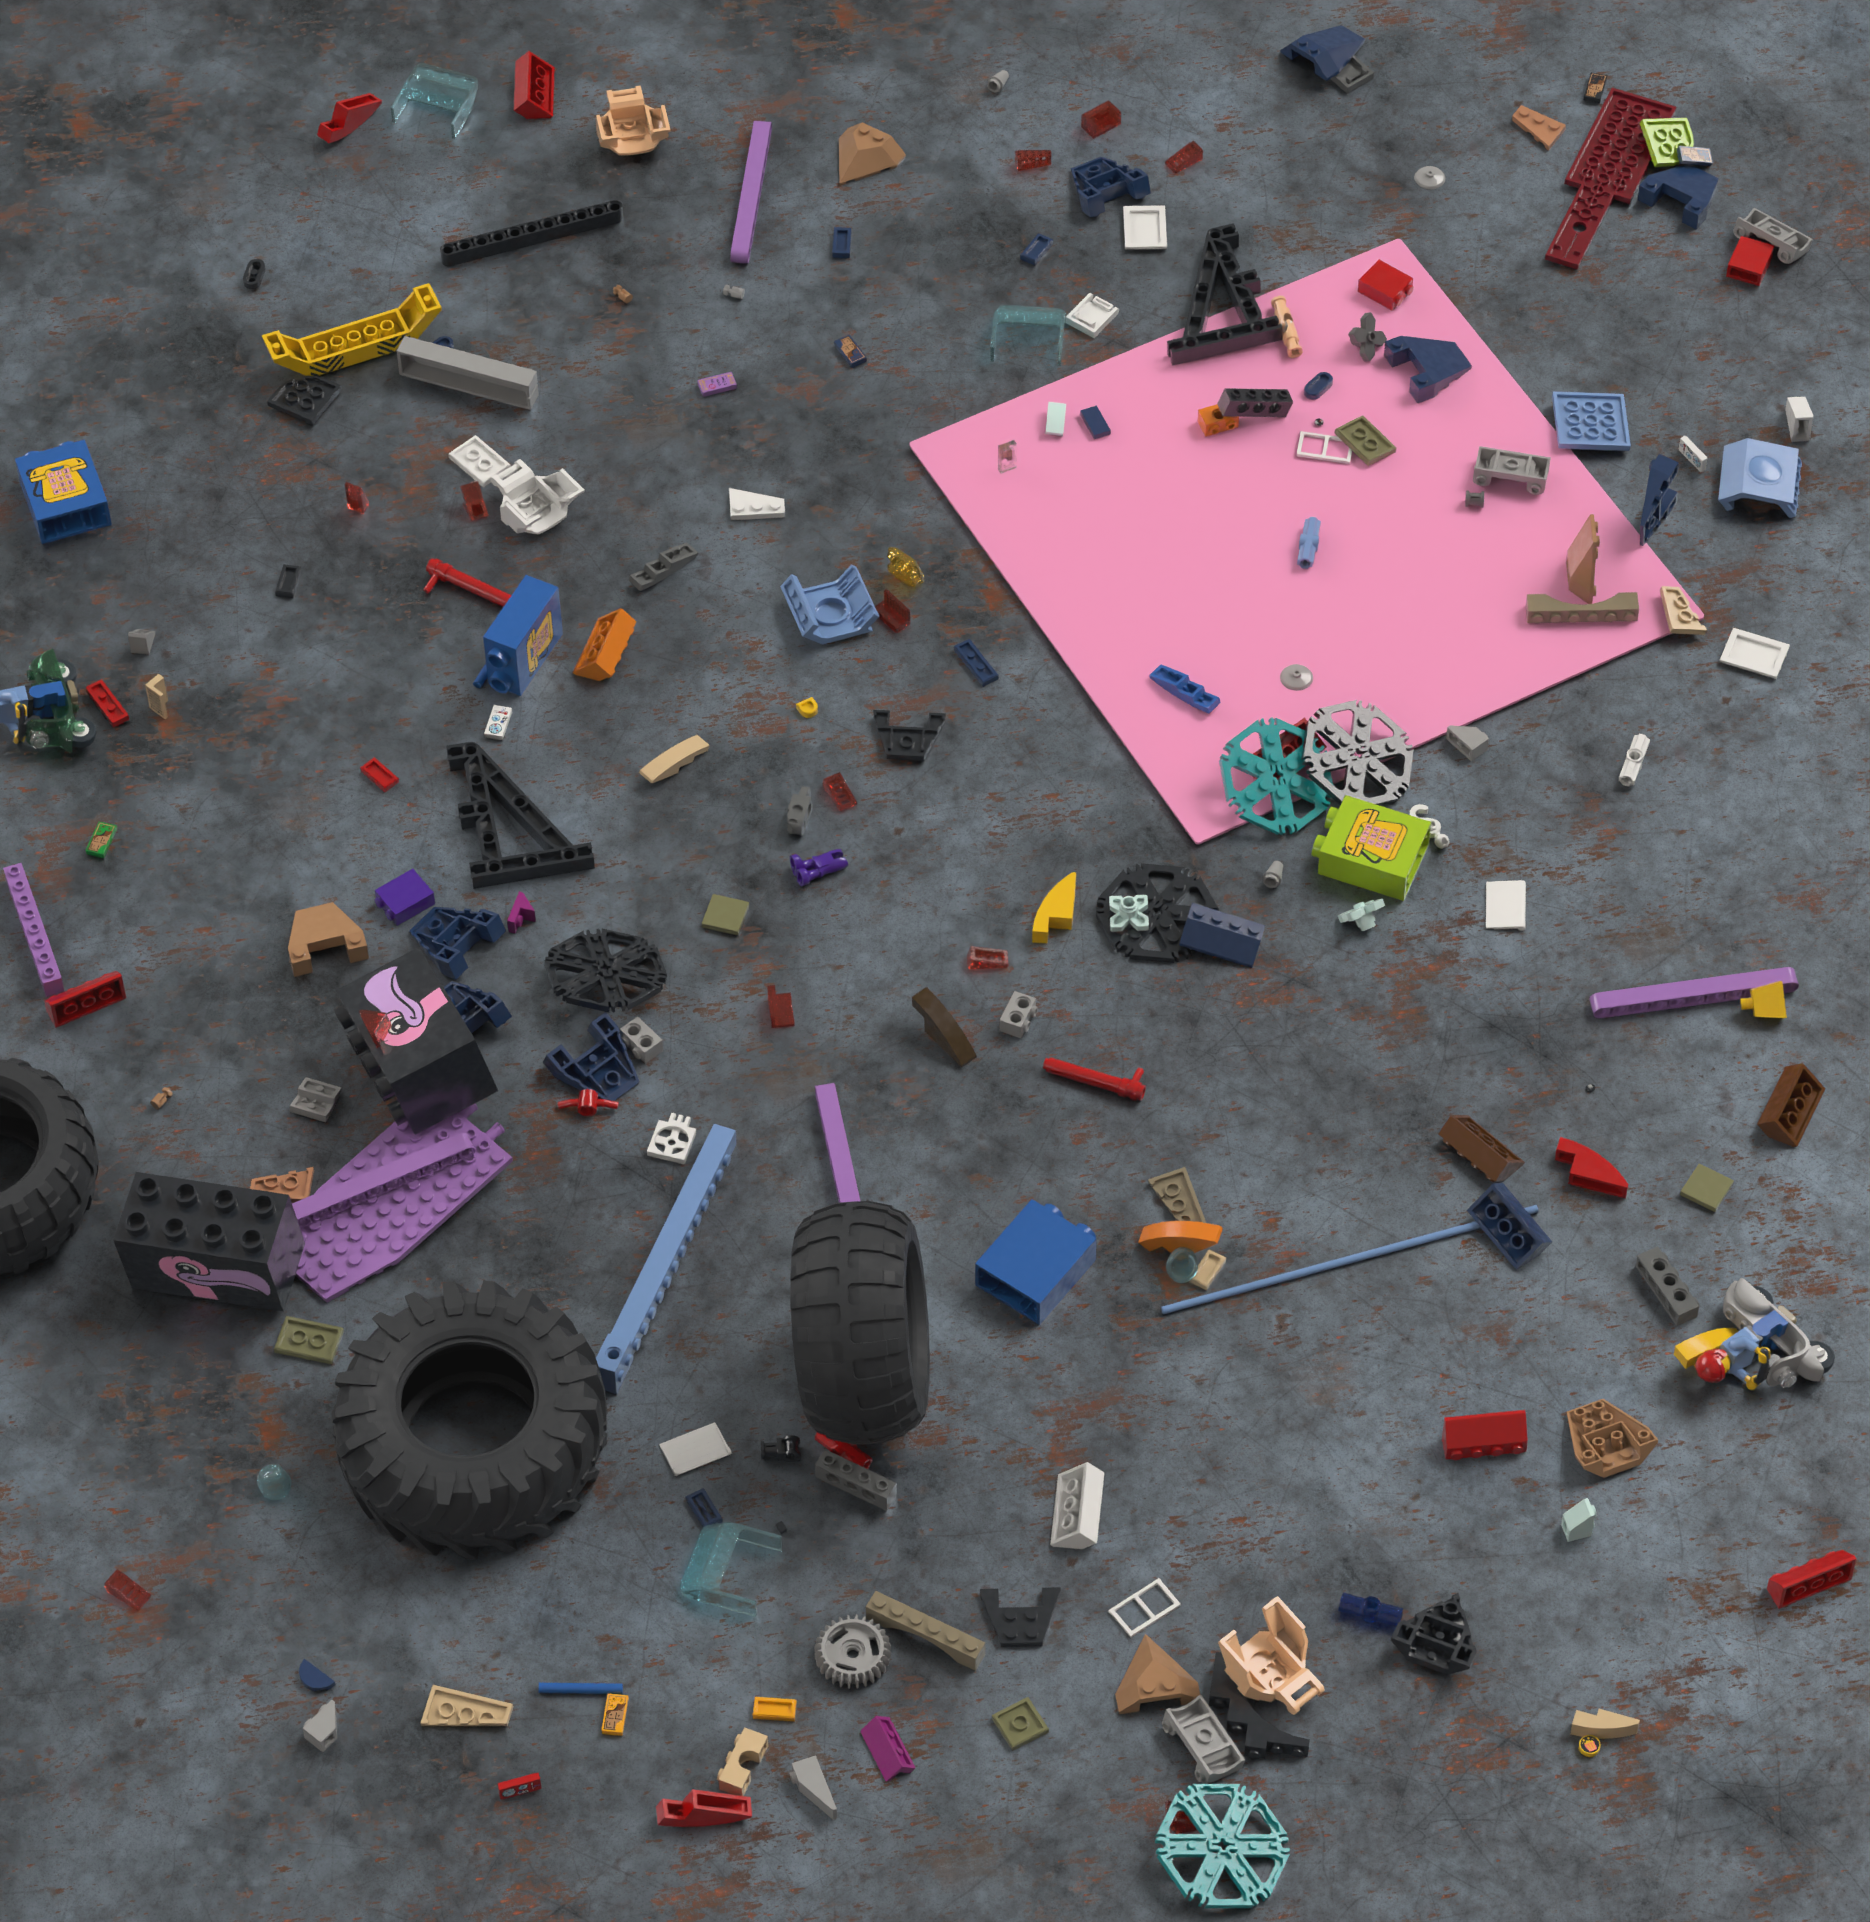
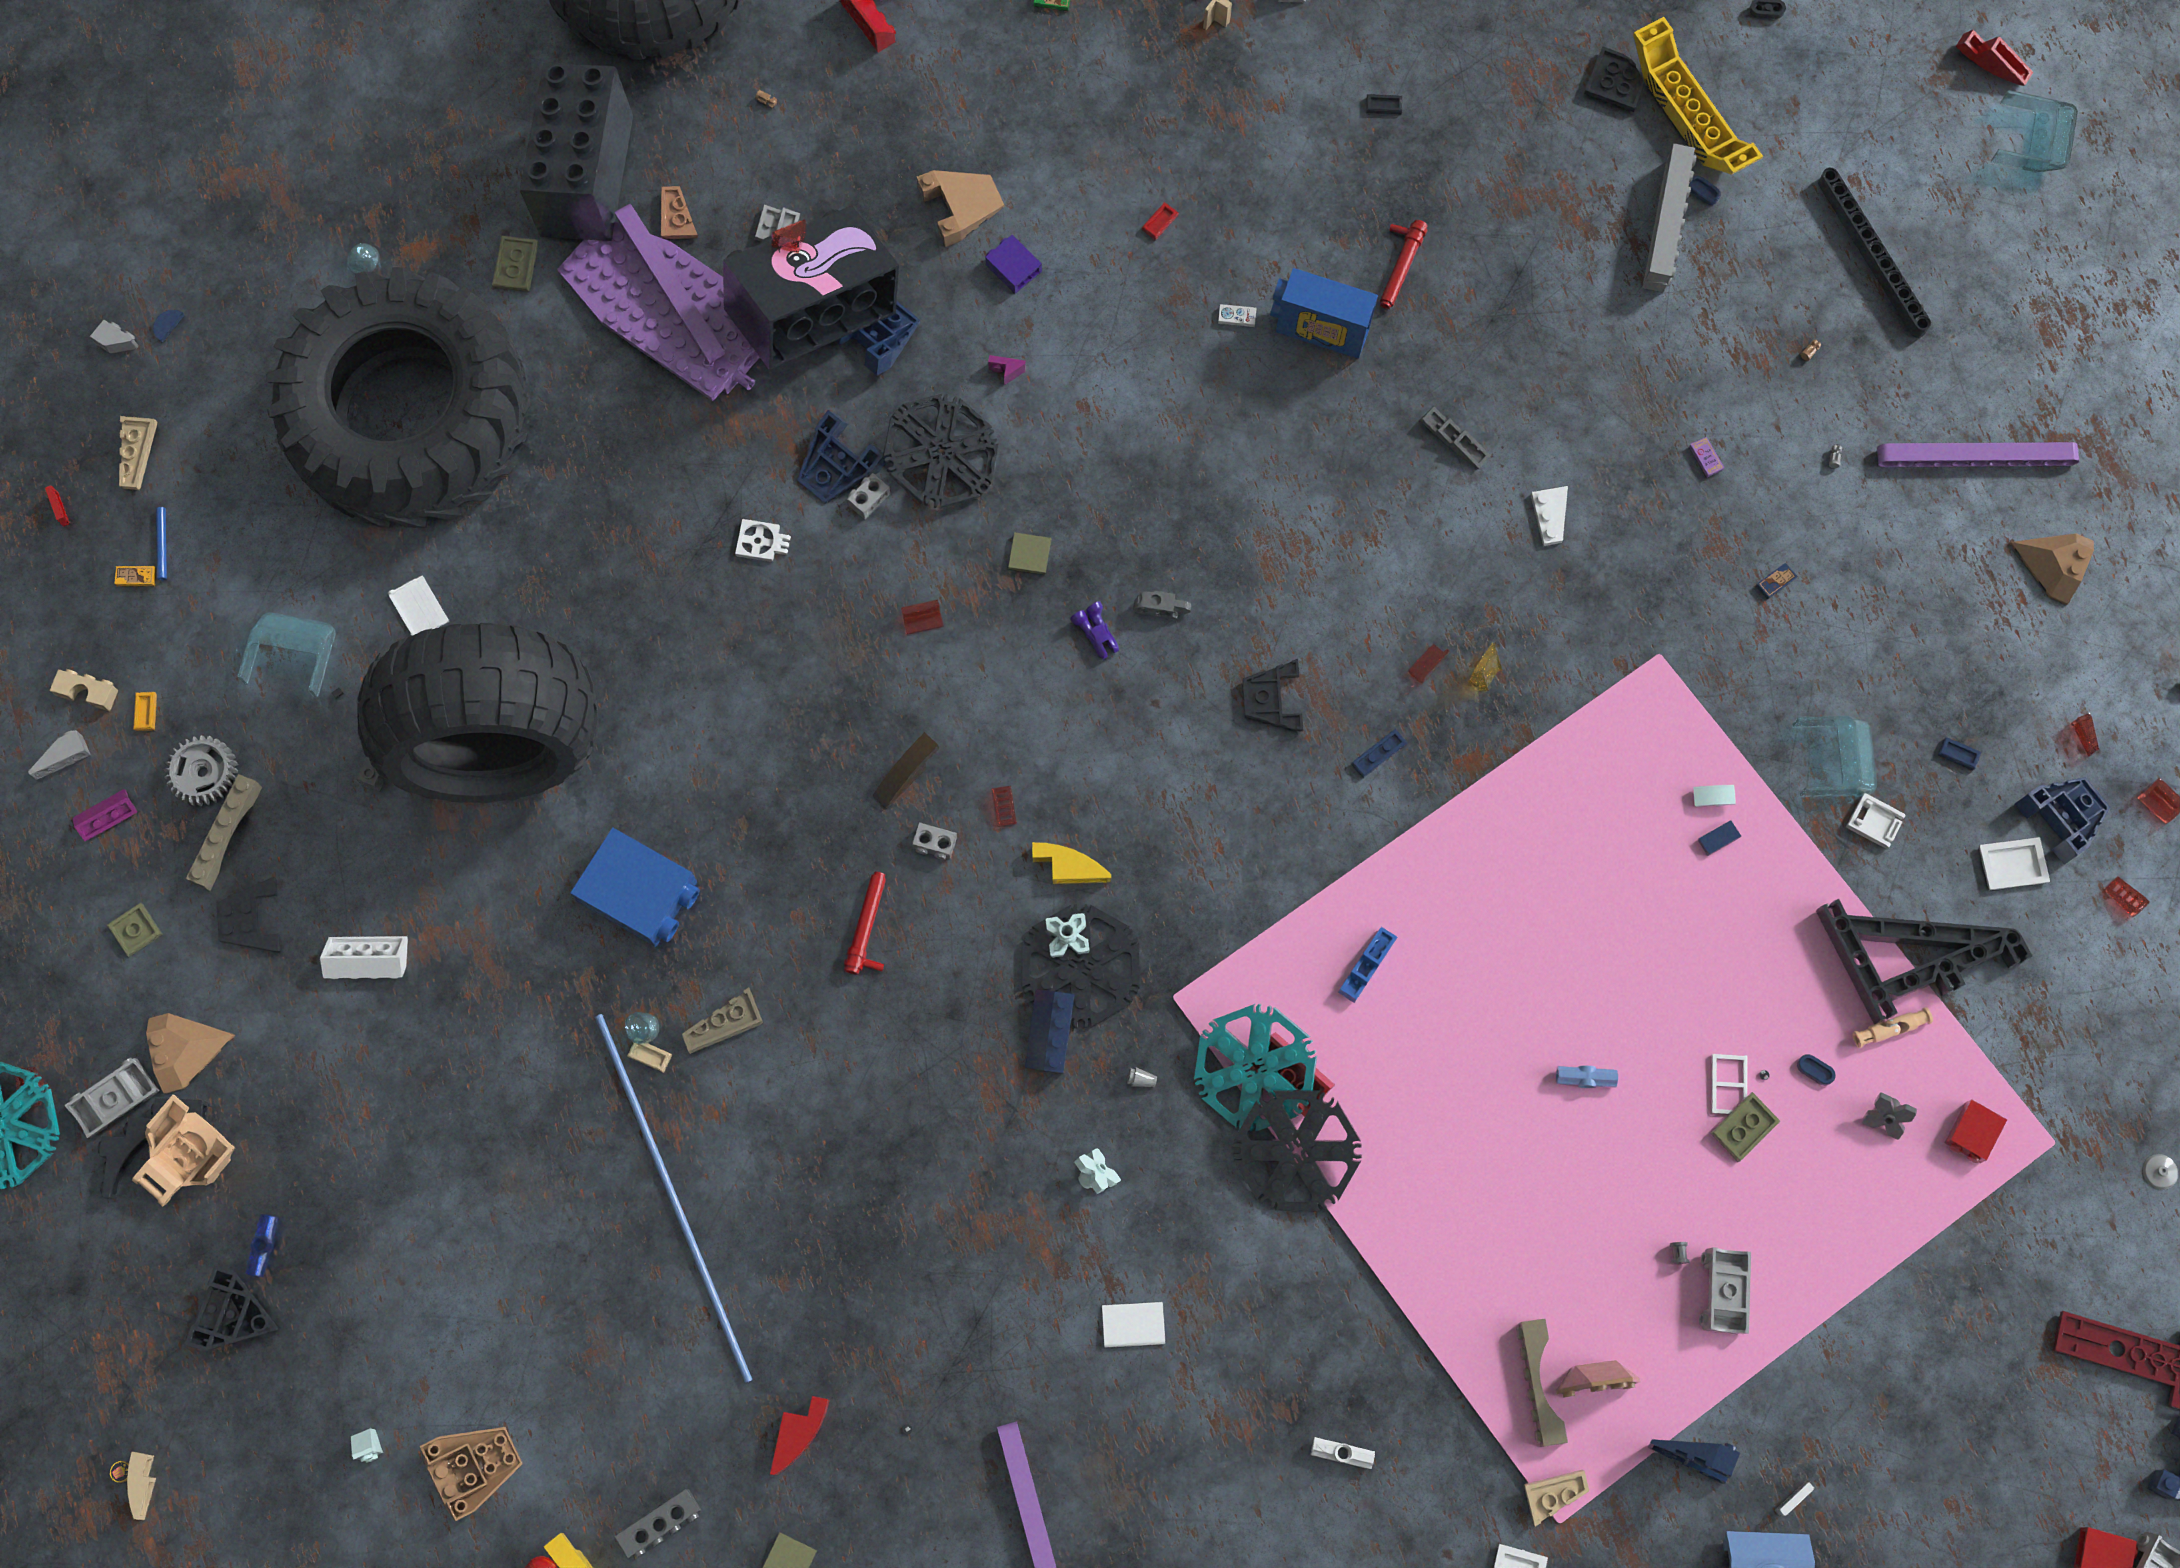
camera: 80 degrees right, 20 degrees up
clear red slope [105,1569,151,1611] -> none
clear red slope [345,482,369,514] -> none
dark blue wedge [409,907,506,980] -> none
black piece [446,742,595,889] -> none
white tile [448,435,511,487] -> none
clear red slope [460,481,488,521] -> none
white piece [490,459,585,535] -> none
red slope [514,51,555,119] -> none
red piece [558,1089,618,1116] -> none
orange slope [573,608,637,681] -> none
light nougat piece [596,86,670,155] -> none
medium blue piece [596,1124,736,1394] -> none
tan slope [639,735,709,783] -> none
red slope [656,1789,752,1827] -> none
dark blue tile [685,1488,723,1531] -> none
medium blue panel [780,565,879,645] -> none
yellow tile [796,697,818,718] -> none
medium lavender beam [815,1083,860,1202] -> none
clear red slope [822,772,857,811] -> none
dark blue tile [832,227,852,258] -> none
clear tile [998,440,1017,474] -> none
white window [1108,1578,1181,1638] -> none
orange slope [1138,1221,1223,1259] -> none
orange brick [1197,404,1239,437] -> none
black brick [1217,388,1293,417] -> none
light grey piece [1280,664,1313,691] -> none
lime brick [1311,795,1431,901] -> none
dark blue wedge [1384,336,1472,403] -> none
white piece [1409,804,1449,849] -> none
reddish brown slope [1439,1115,1525,1182] -> none
red slope [1442,1410,1528,1460] -> none
light grey slope [1446,725,1489,761] -> none
dark blue slope [1467,1183,1552,1269] -> none
medium blue plate [1552,392,1631,451] -> none

